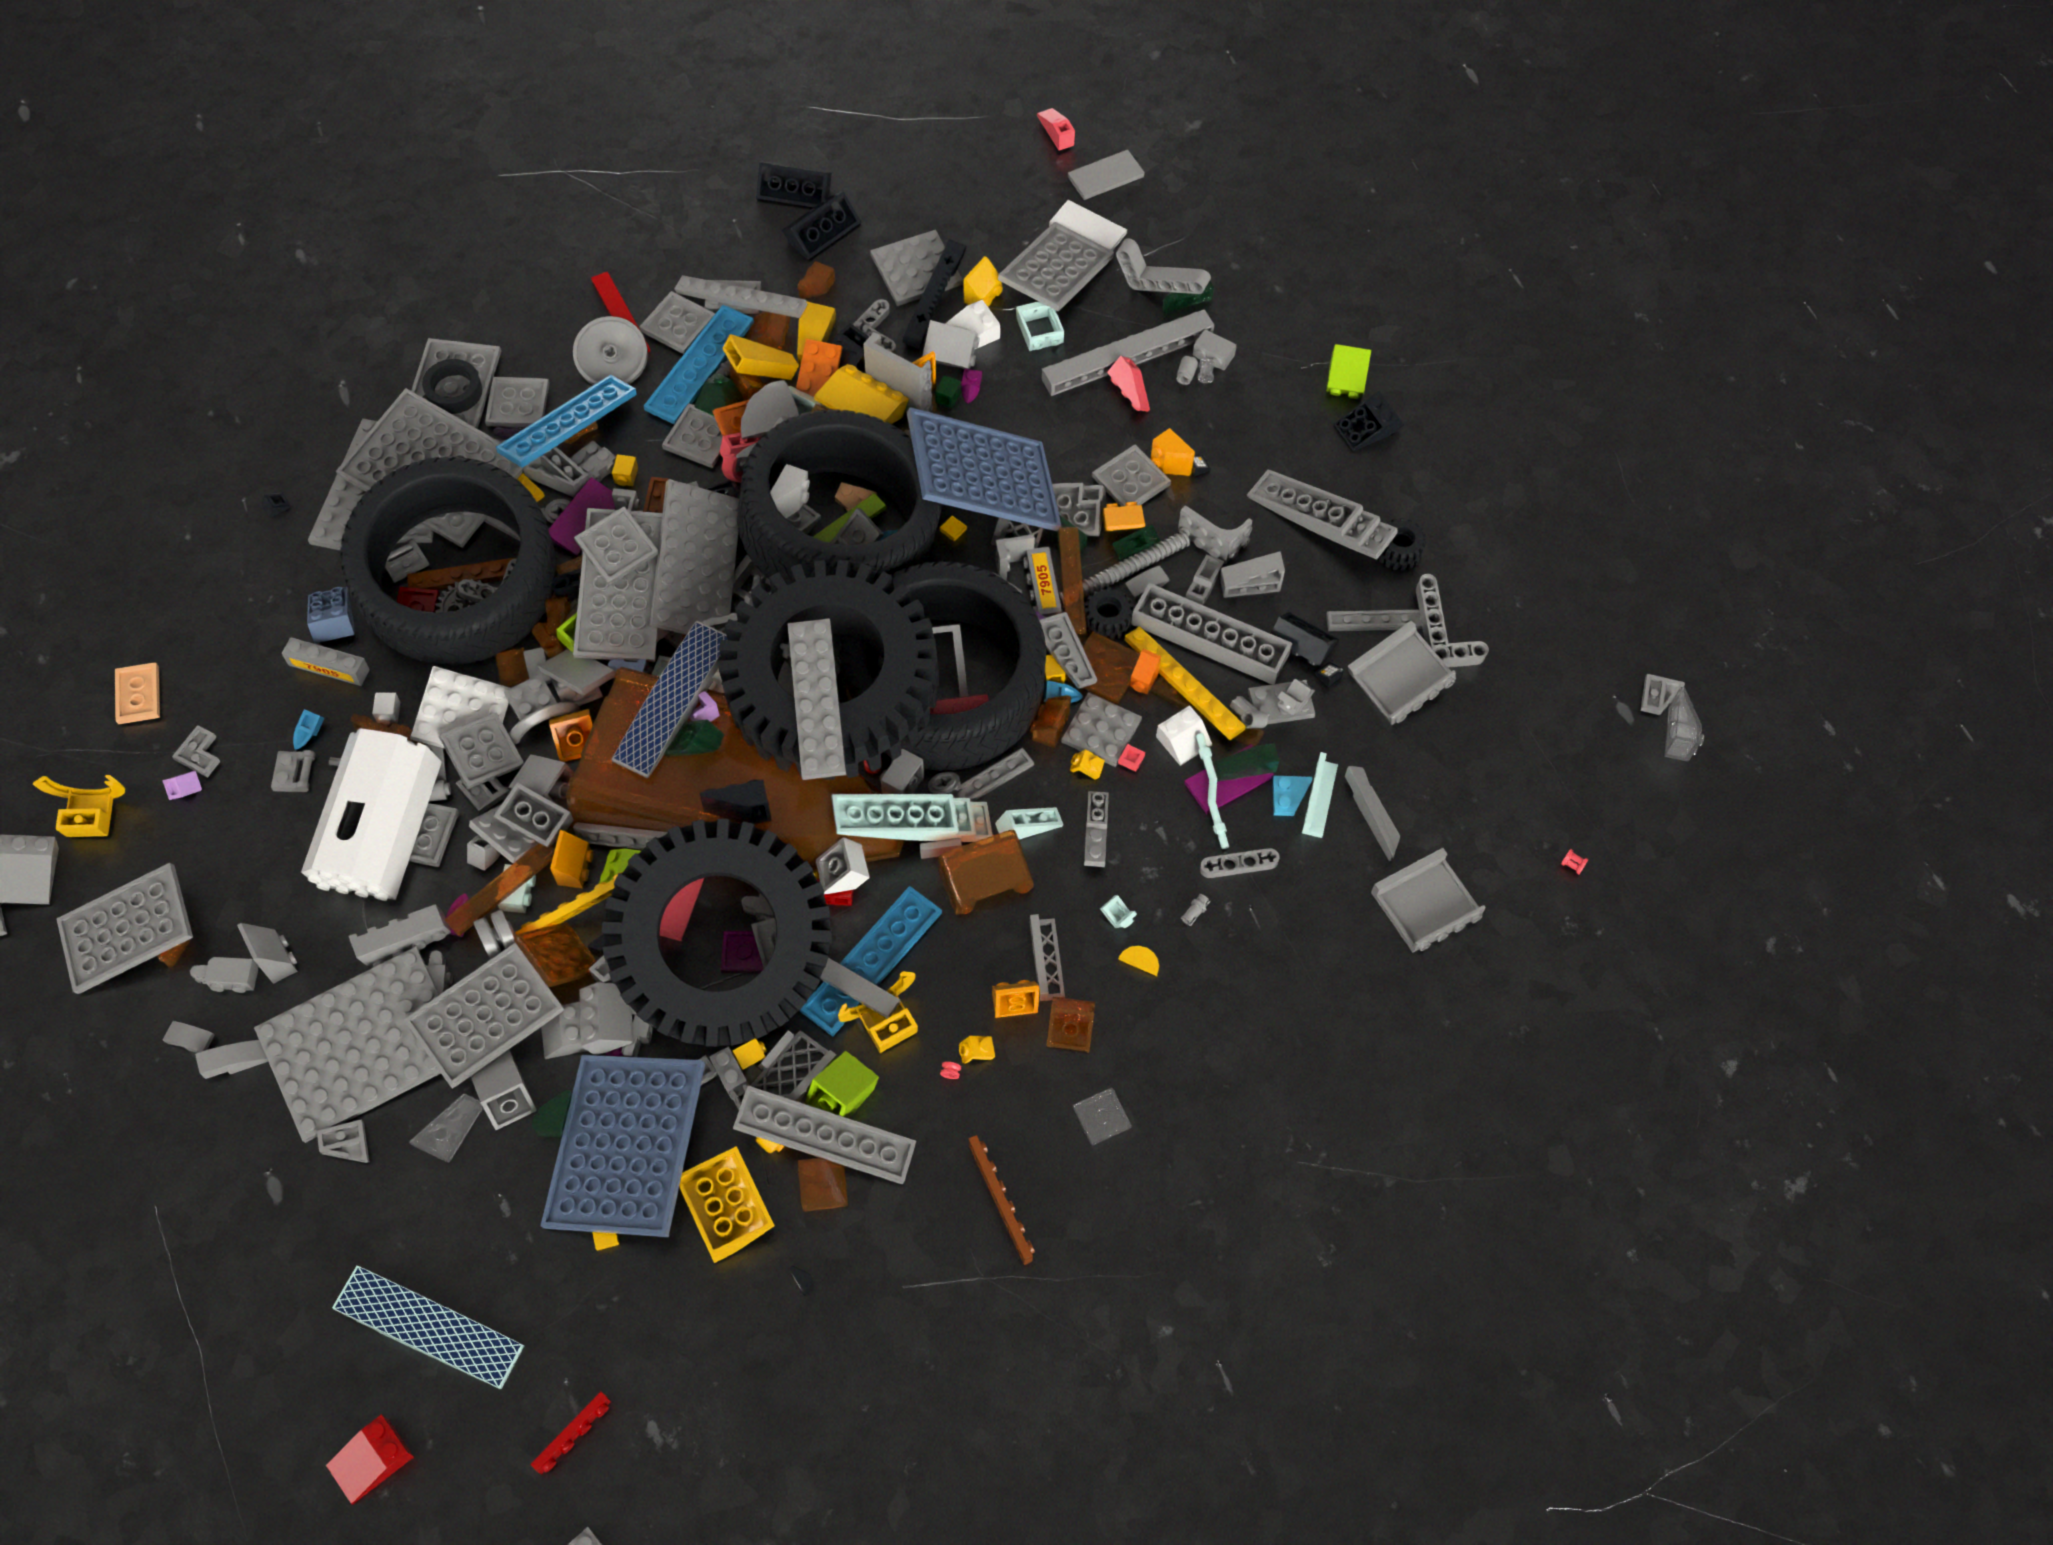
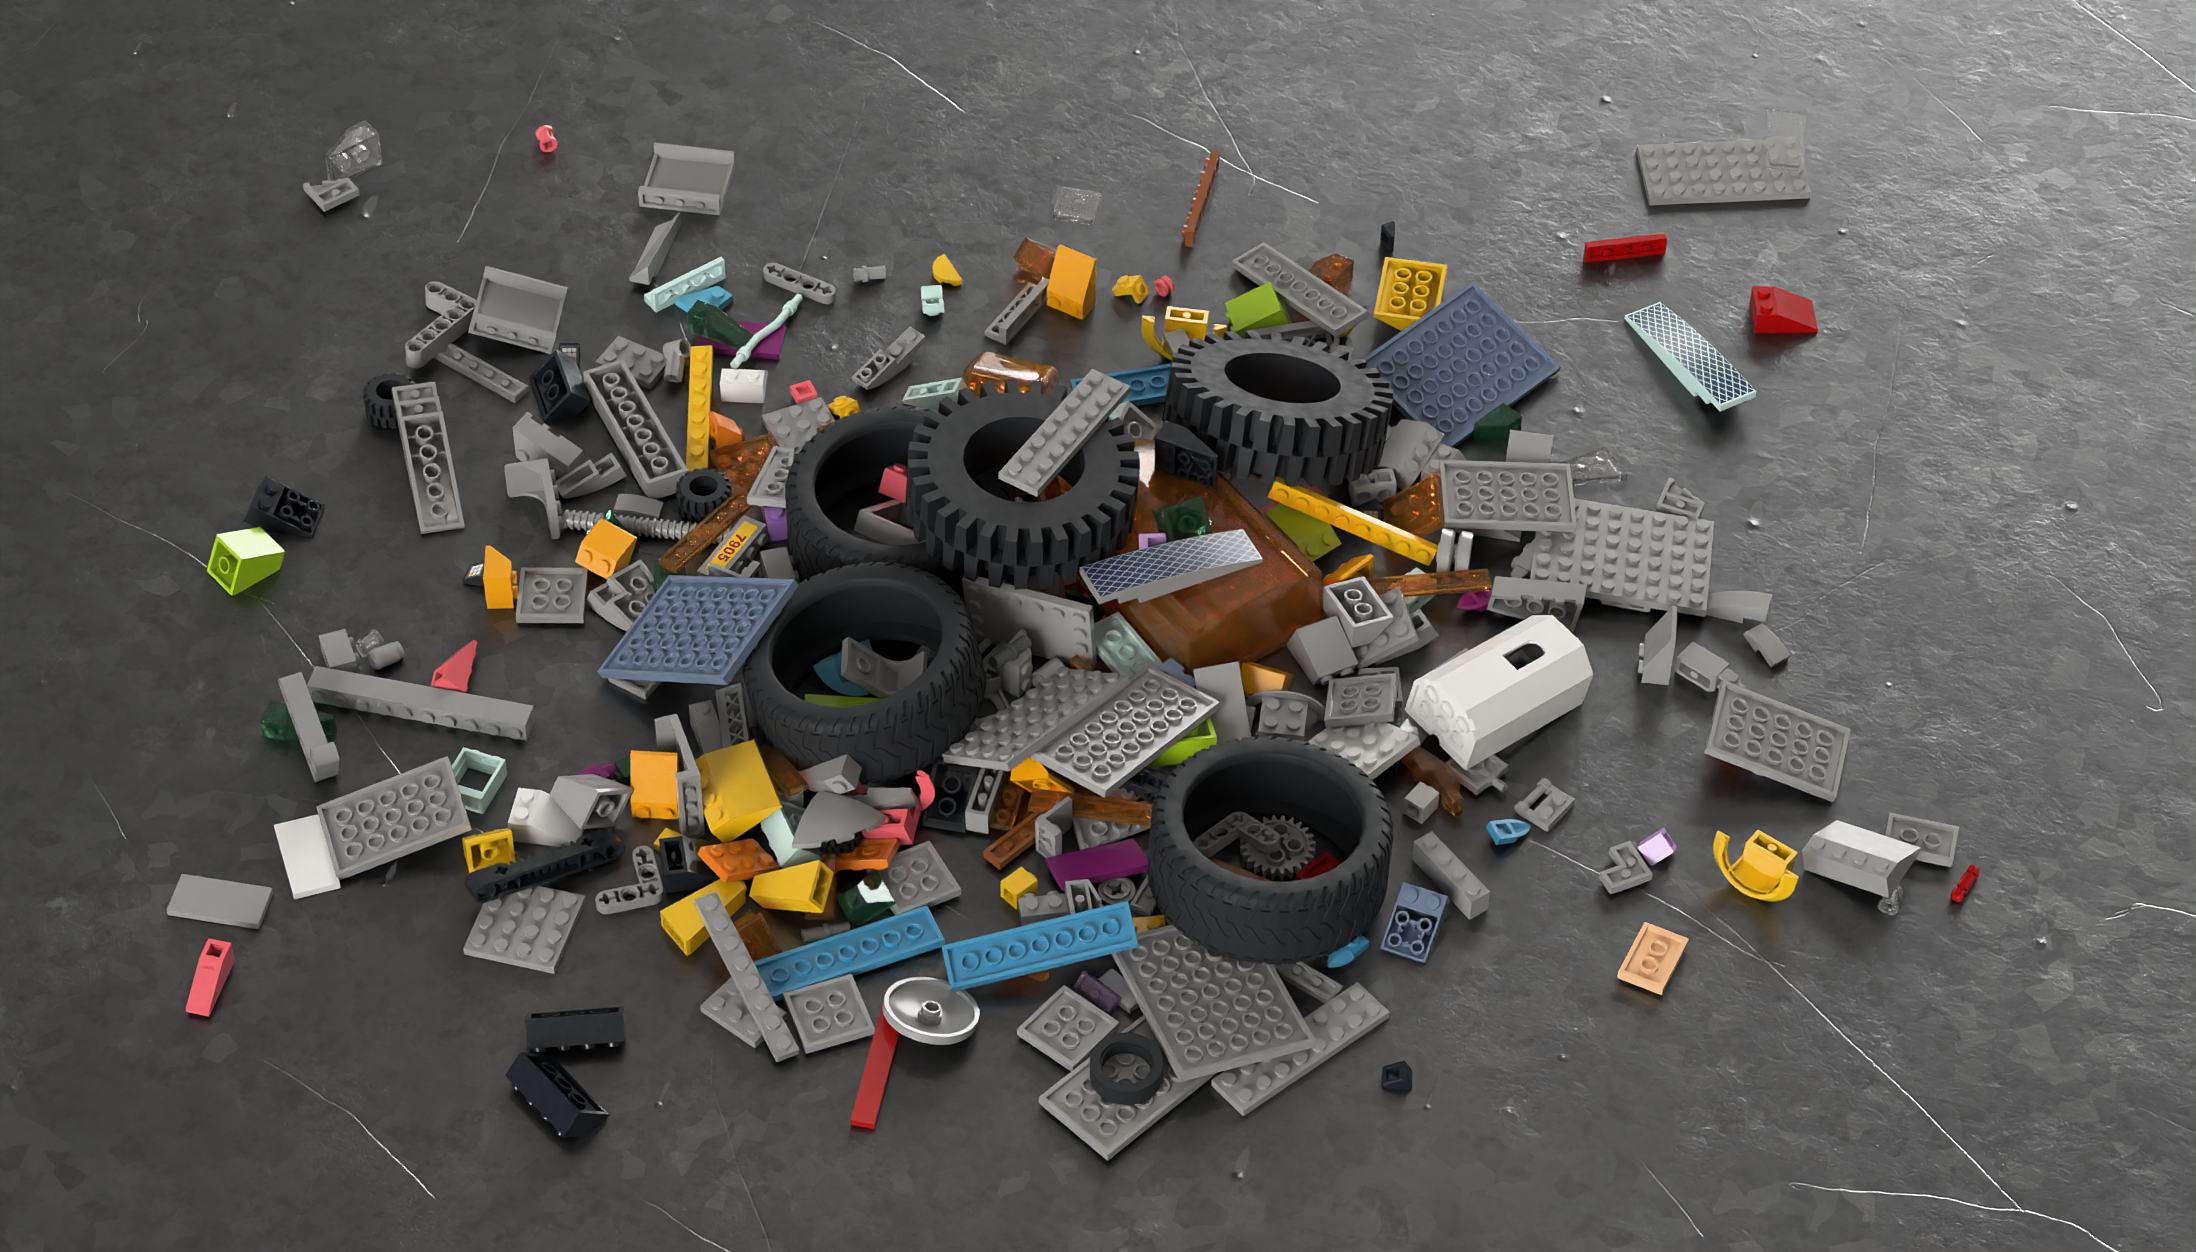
camera: 140 degrees left, 15 degrees down
light grey plate [574,506,659,585] -> none
clear orange slope [797,261,835,299] -> none
light grey brick [1277,679,1315,716] -> none

